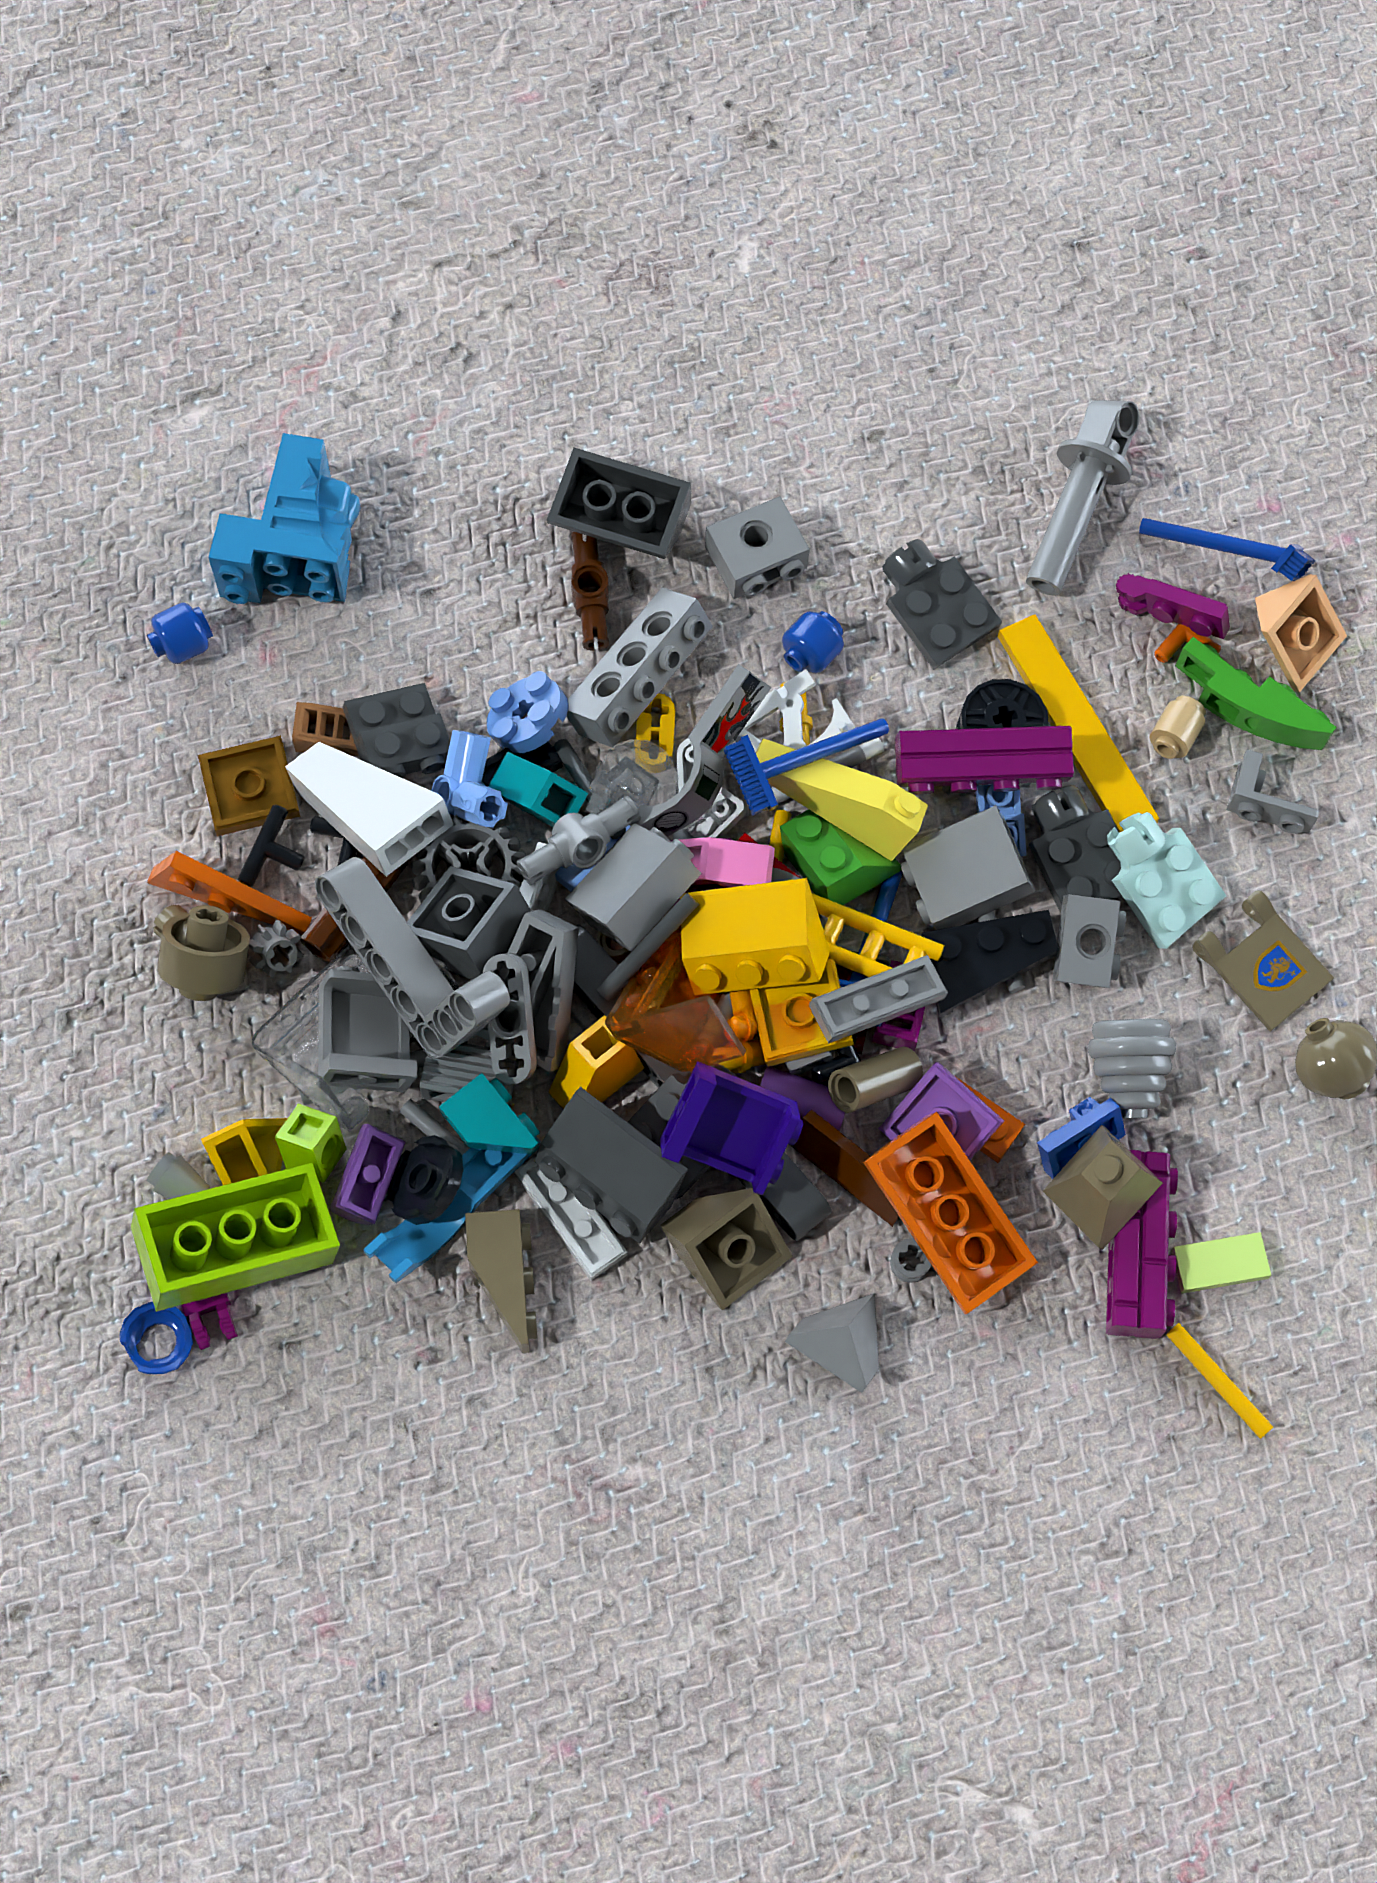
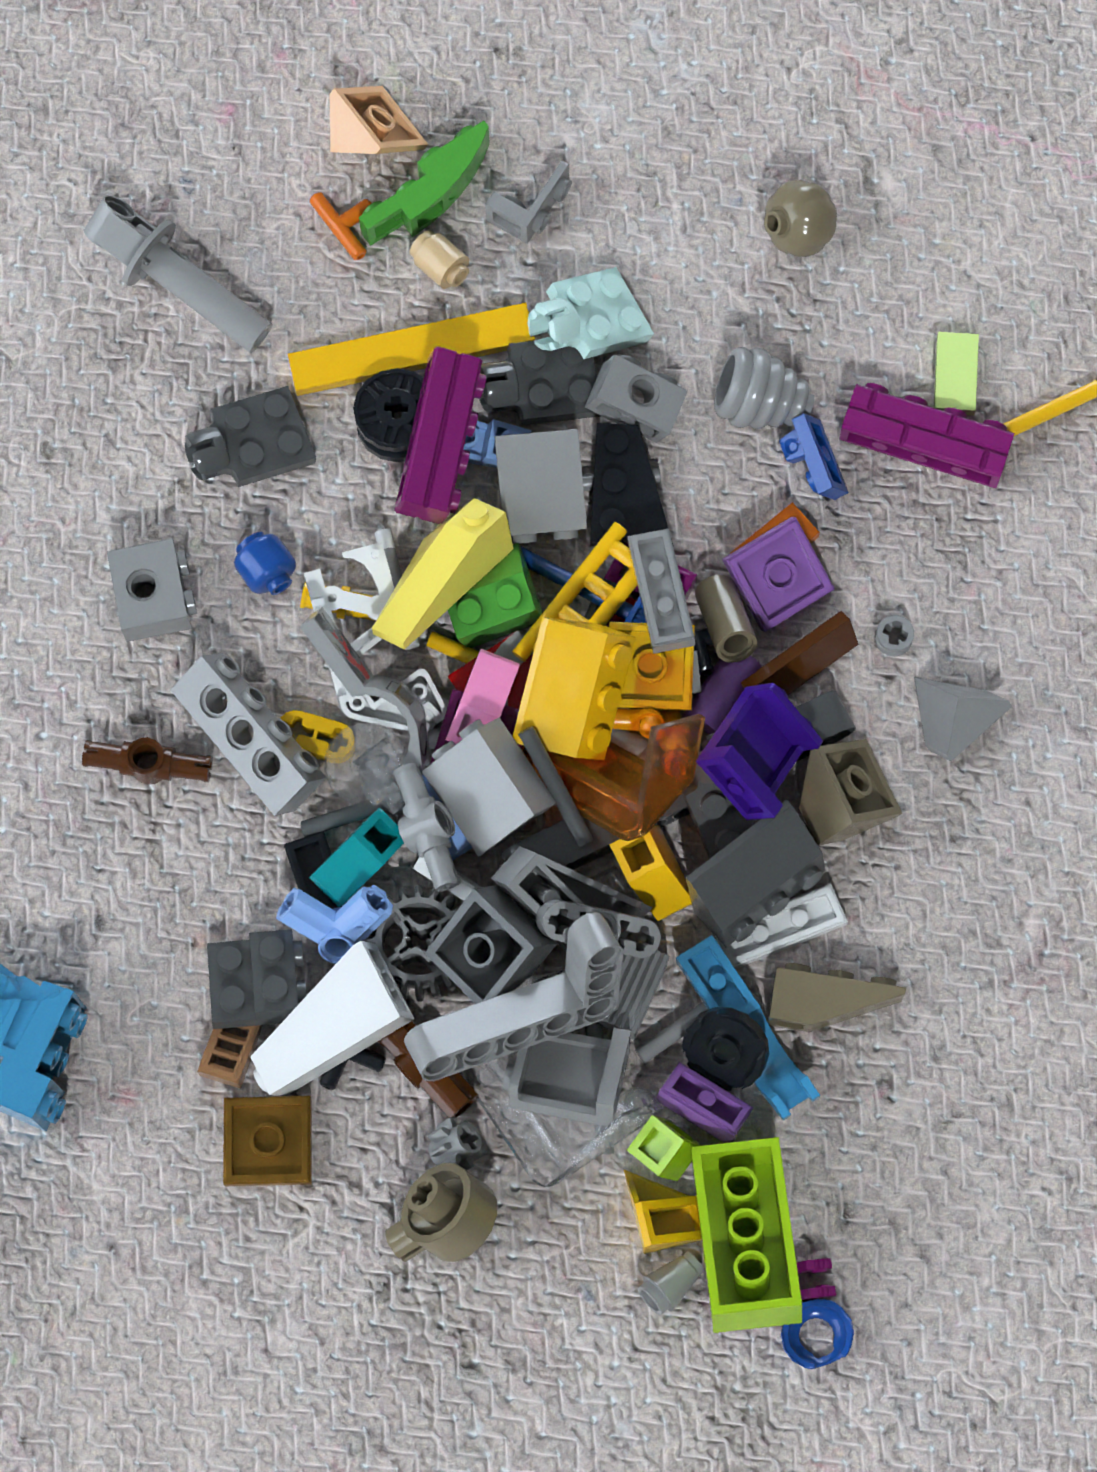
camera: 70 degrees left, 5 degrees up
blue head [147,602,213,664] -> none
orange wing [147,851,312,935] -> none
black piece [238,804,305,887] -> none
teal slope [439,1073,540,1154] -> none
medium blue plate [487,671,568,753] -> none
dark grey slope [547,447,692,559] -> none
blue piece [724,718,889,816] -> none
orange slope [863,1112,1038,1314] -> none
dark tan slope [1043,1125,1163,1250] -> none
magenta hinge [1116,573,1230,640] -> none
blue piece [1139,518,1316,581] -> none
dark tan flag [1192,890,1334,1032] -> none

